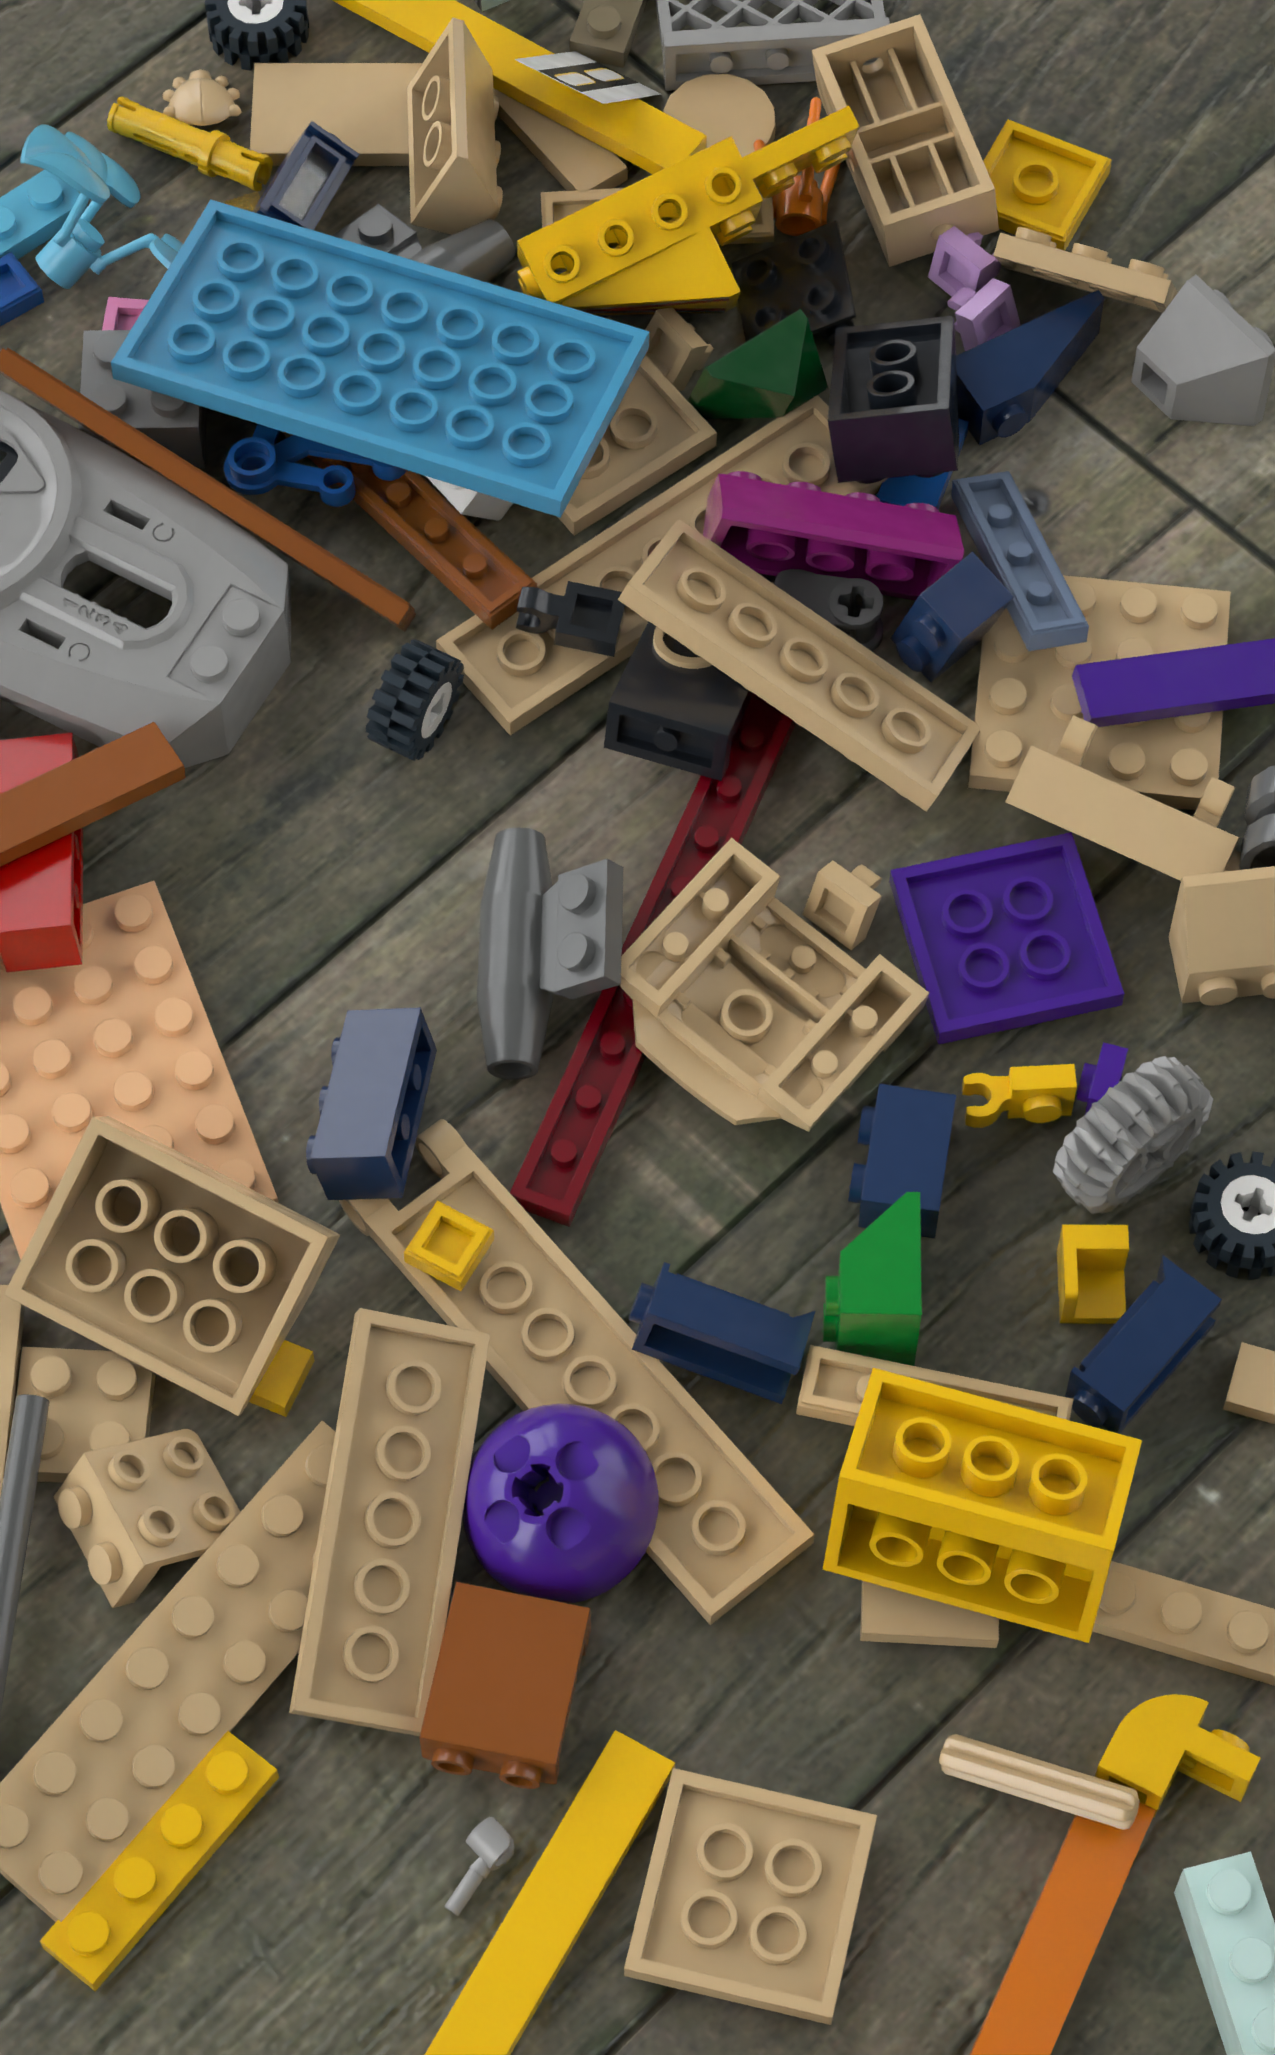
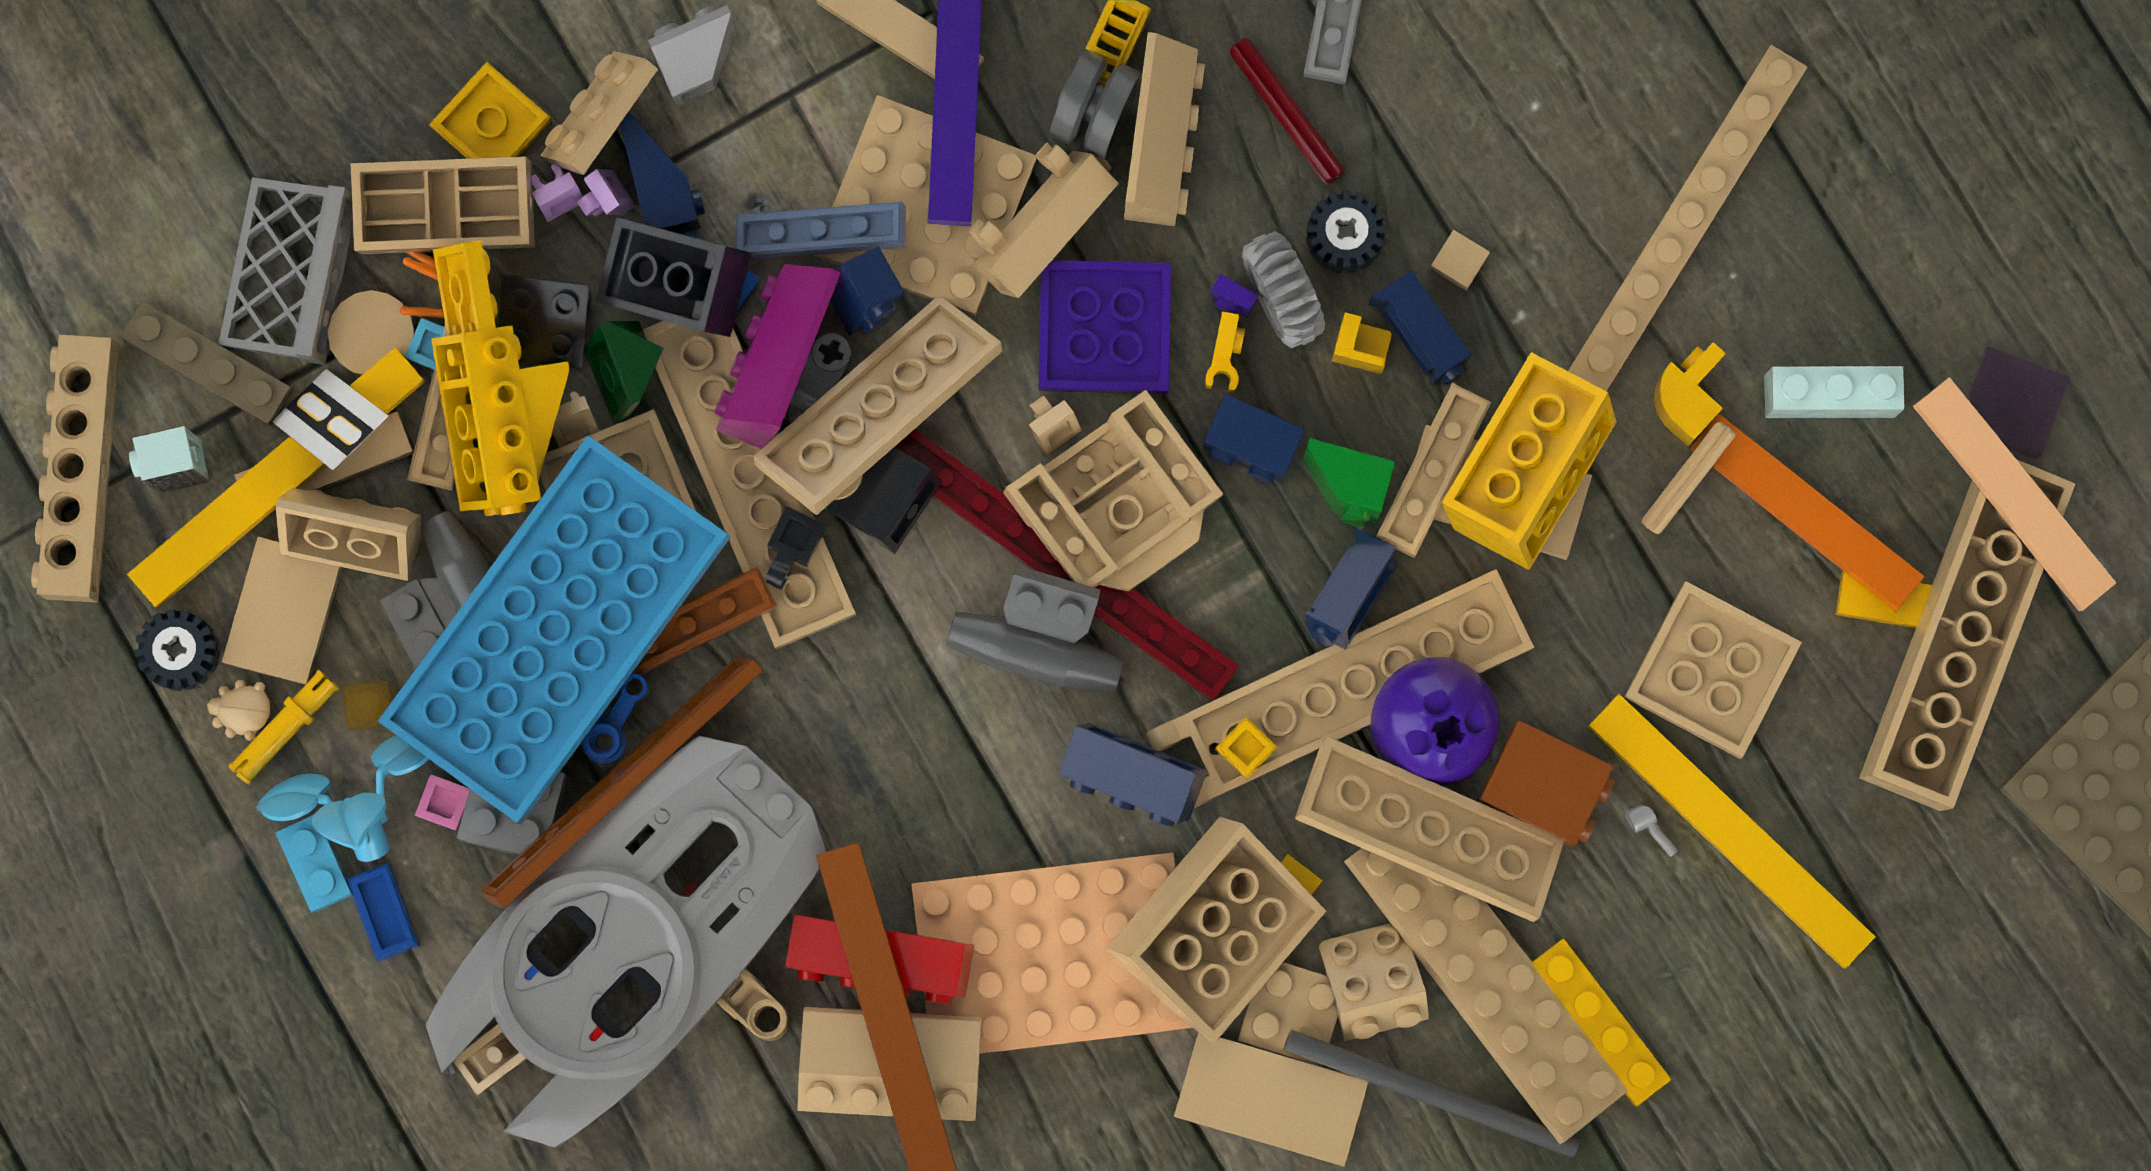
camera: 80 degrees left, 20 degrees up
dark blue window [252,121,359,230] -> none
black wheel [366,639,464,761] -> none

